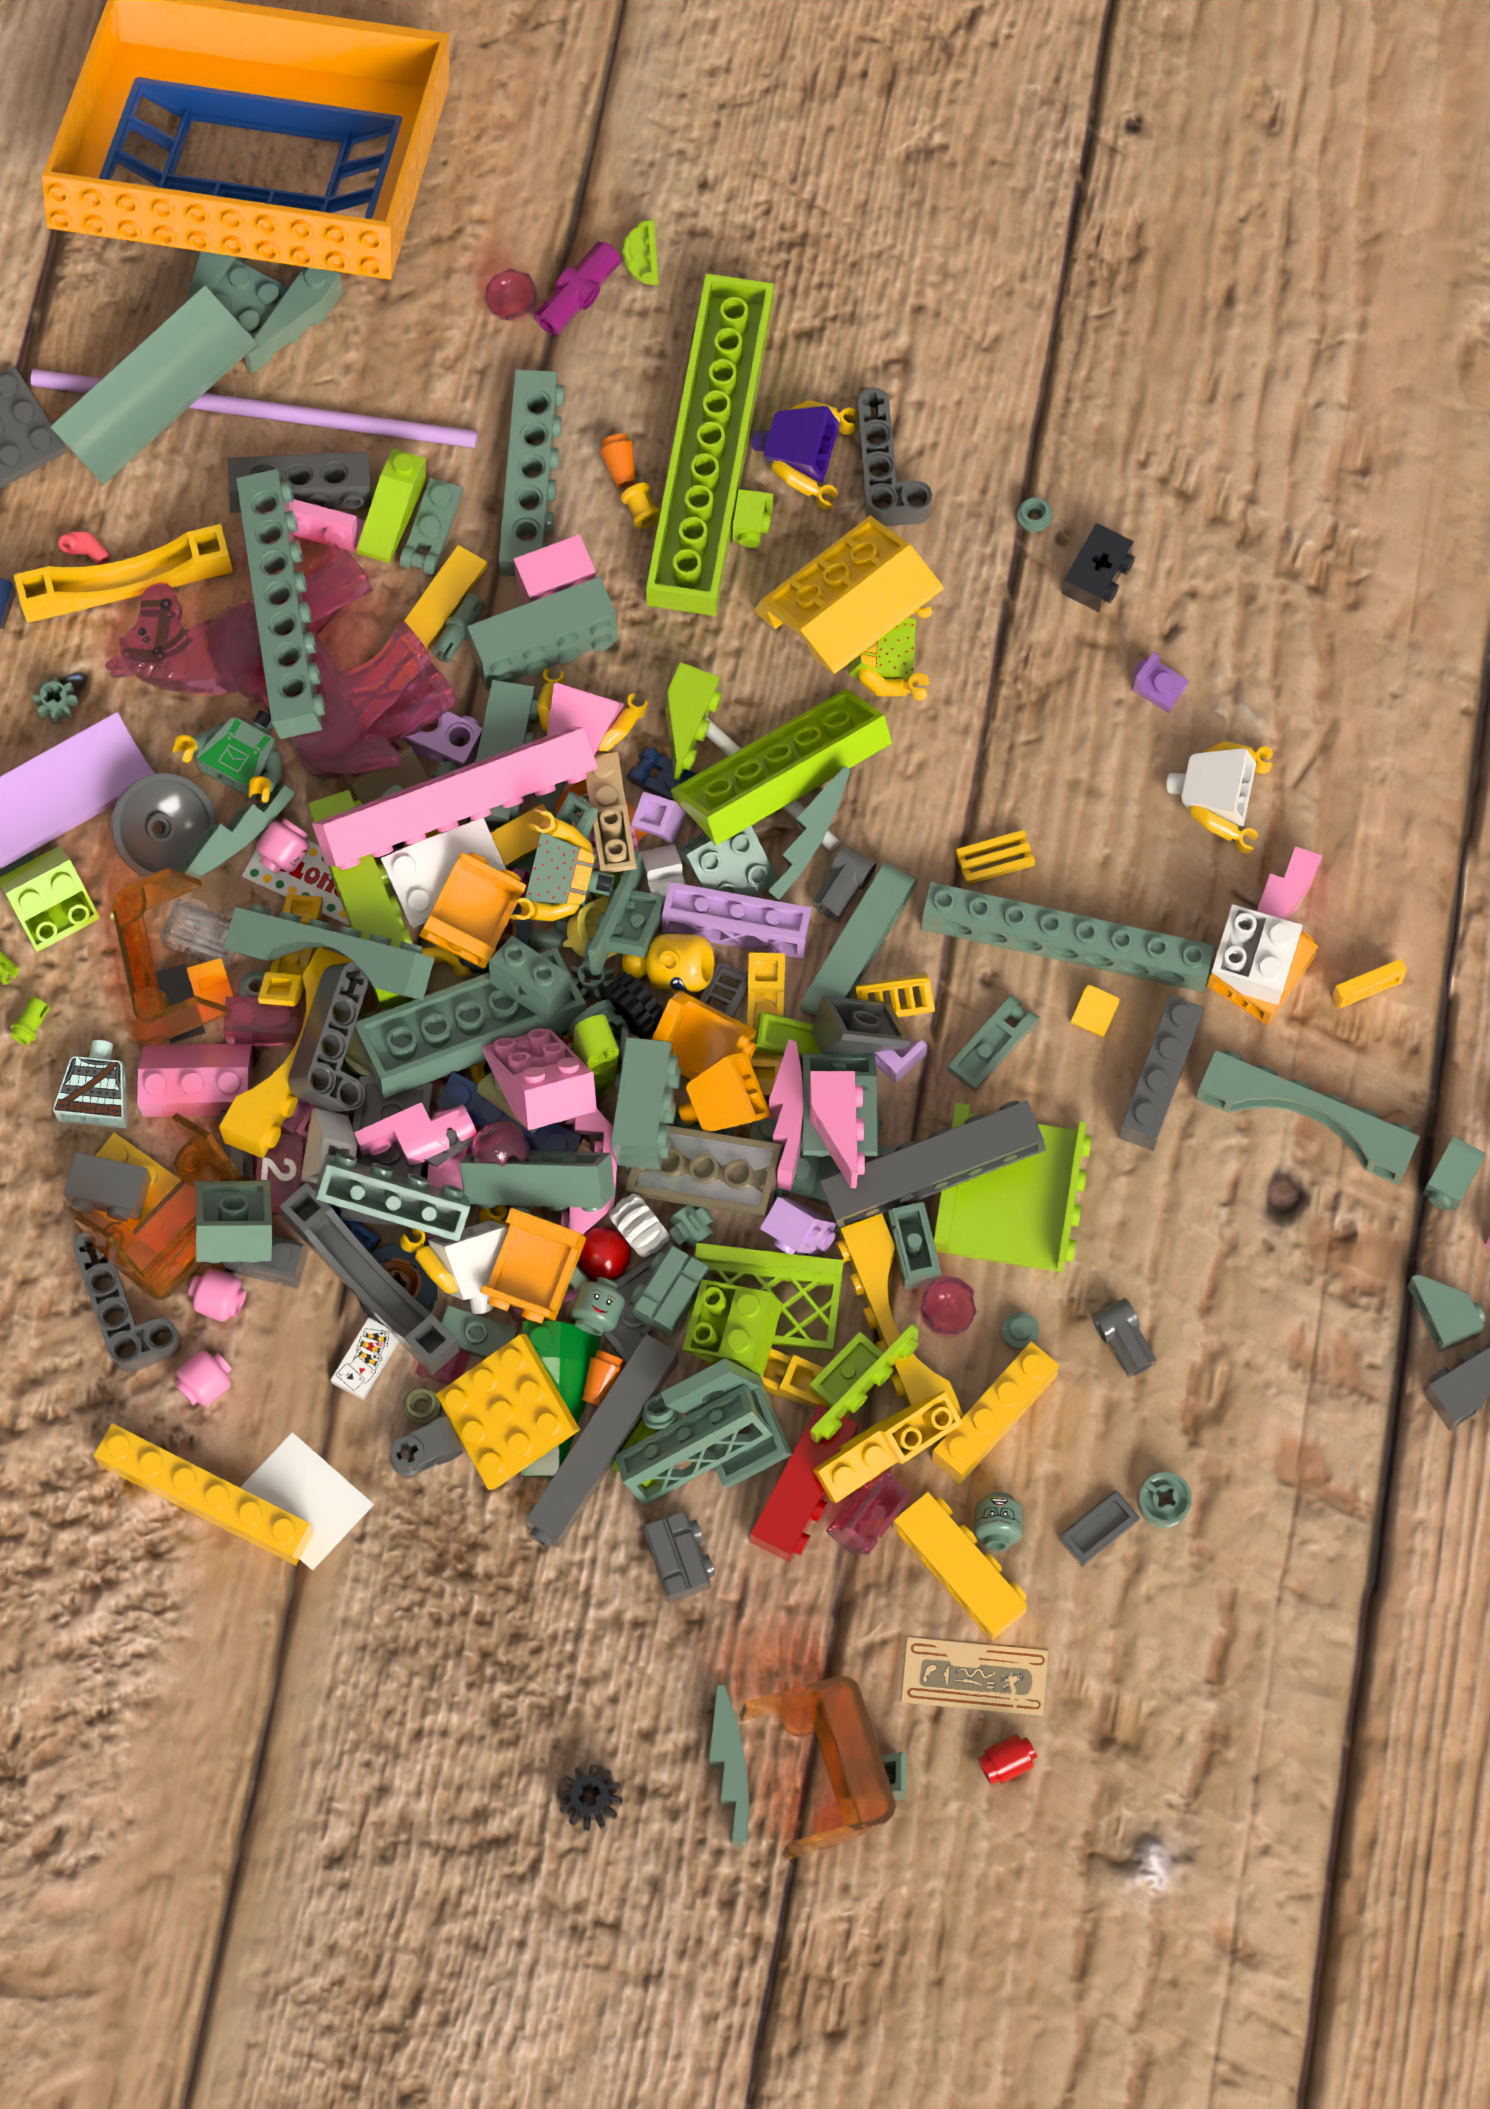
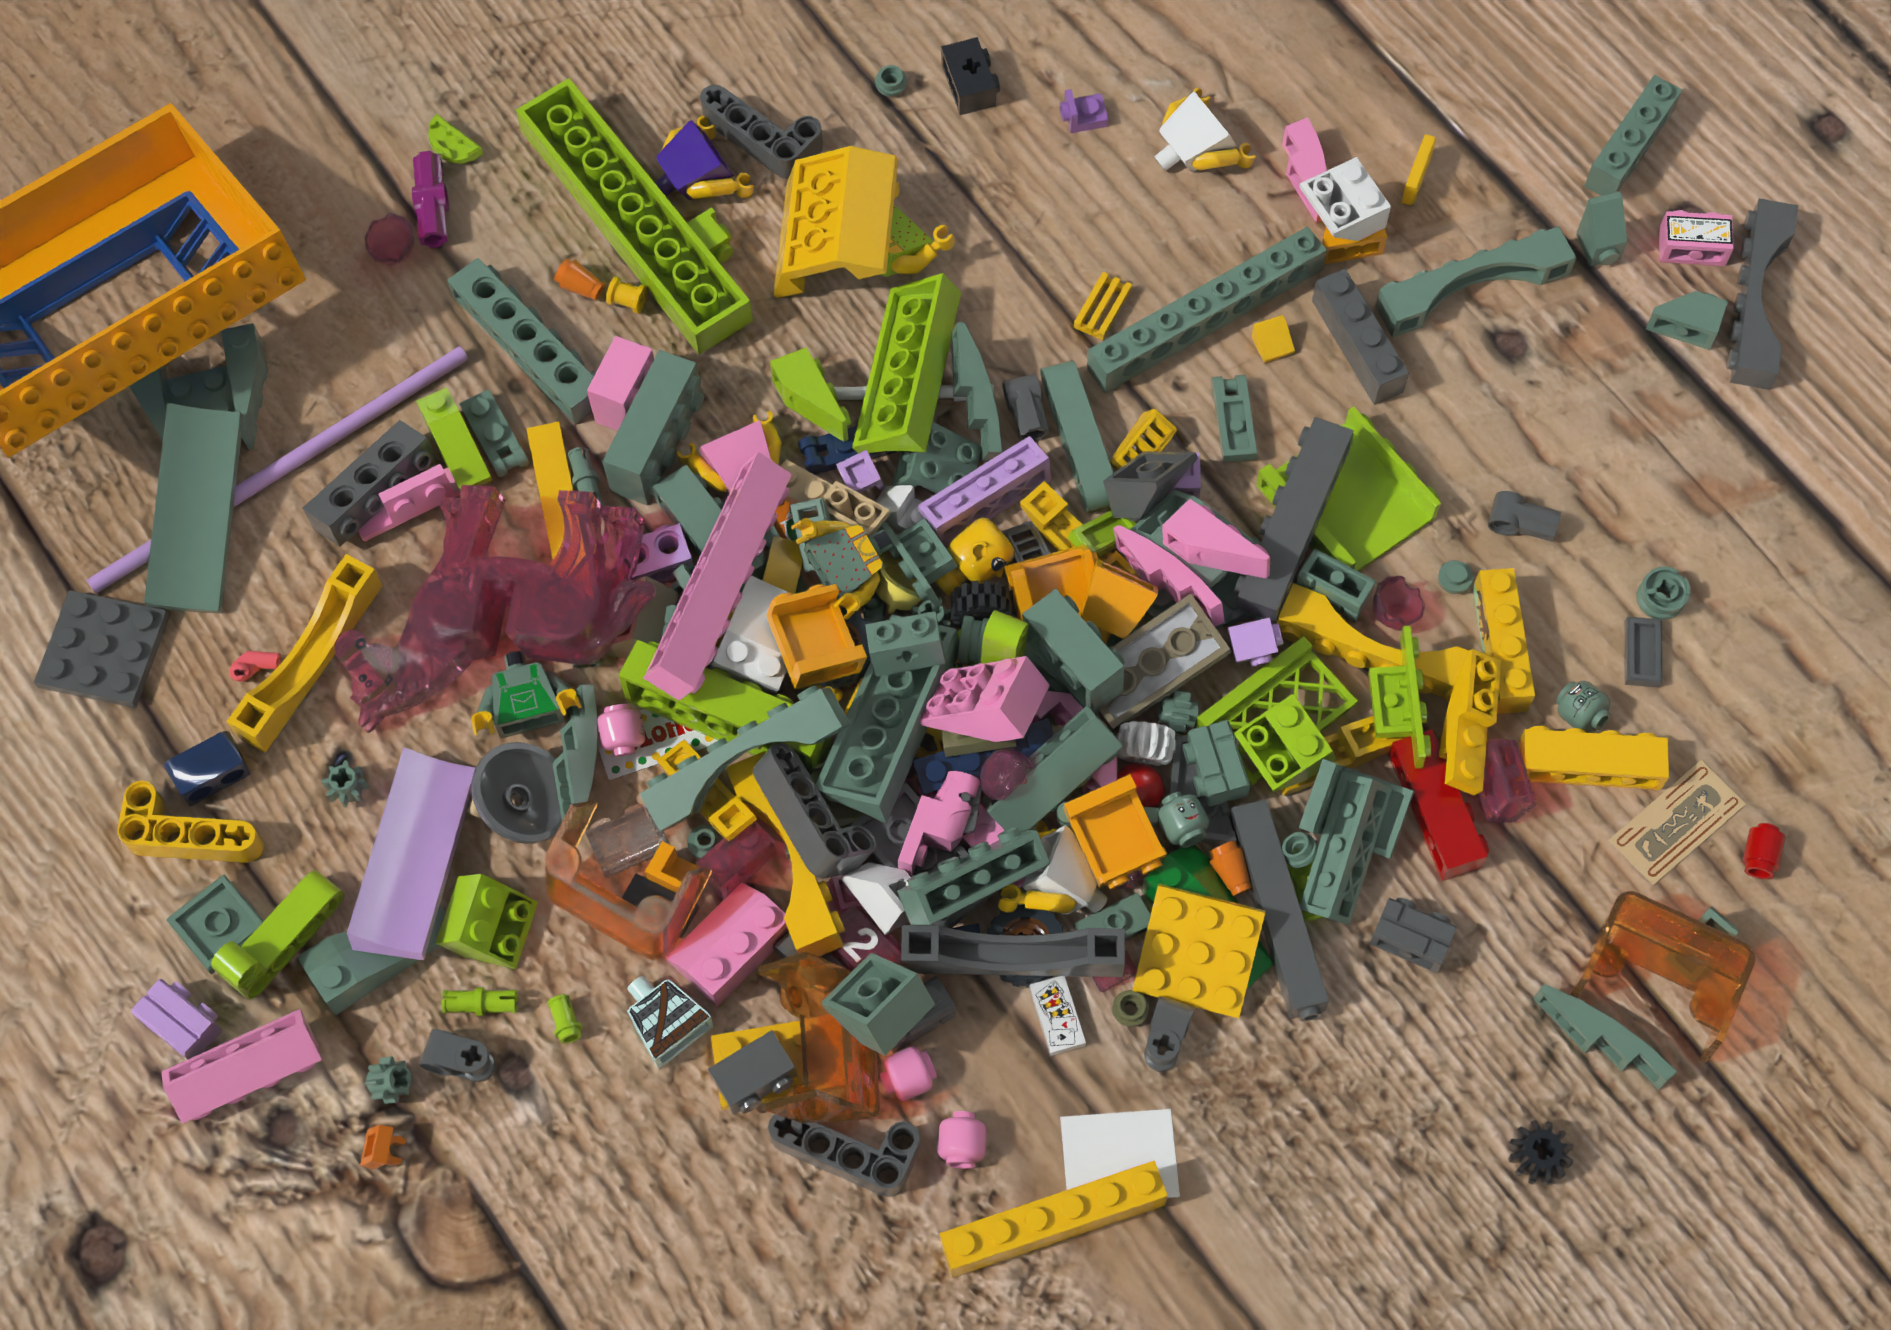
camera: 45 degrees left, 5 degrees down
sand green brick [236,469,326,739] -> none

